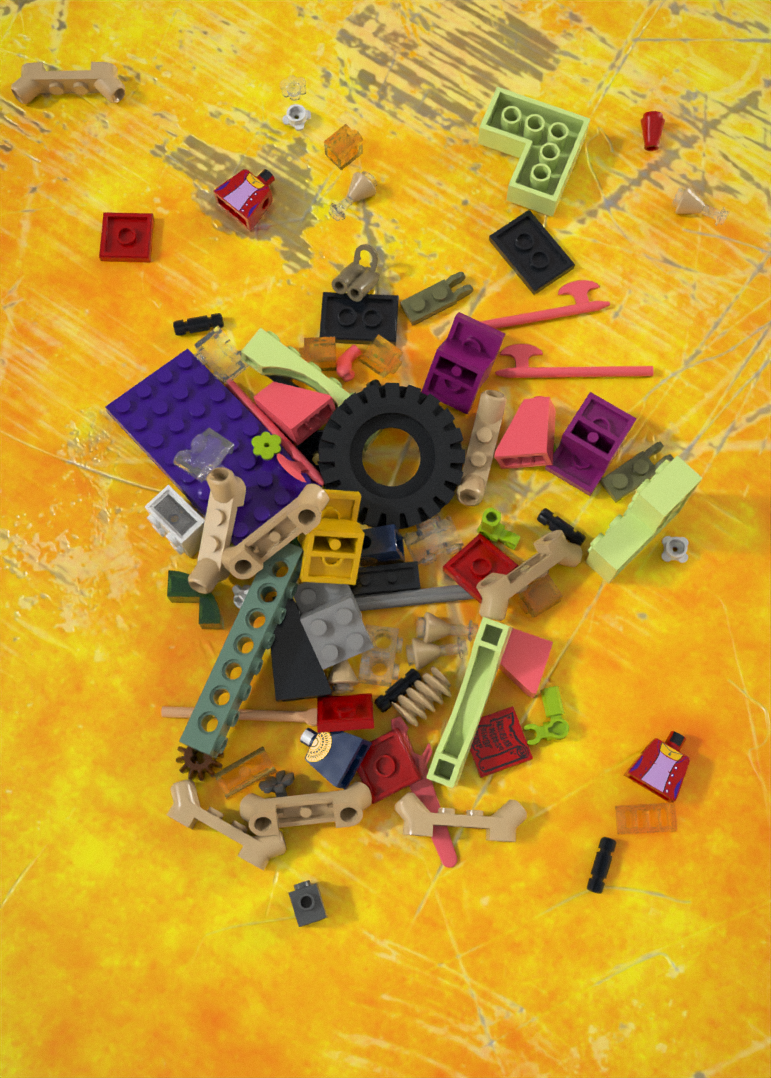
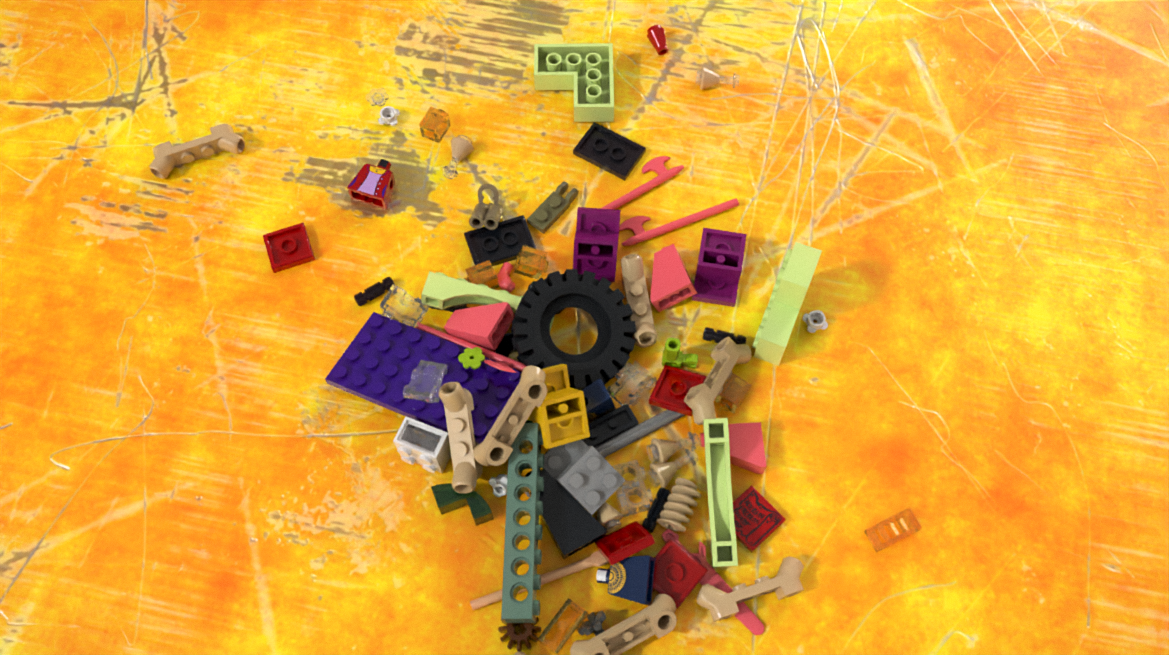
camera: 25 degrees left, 10 degrees down
lime bar [524,686,569,746] -> none
black axle [587,837,616,894] -> none
olive hinge [600,441,674,503] -> none
torso [623,731,690,803] -> none

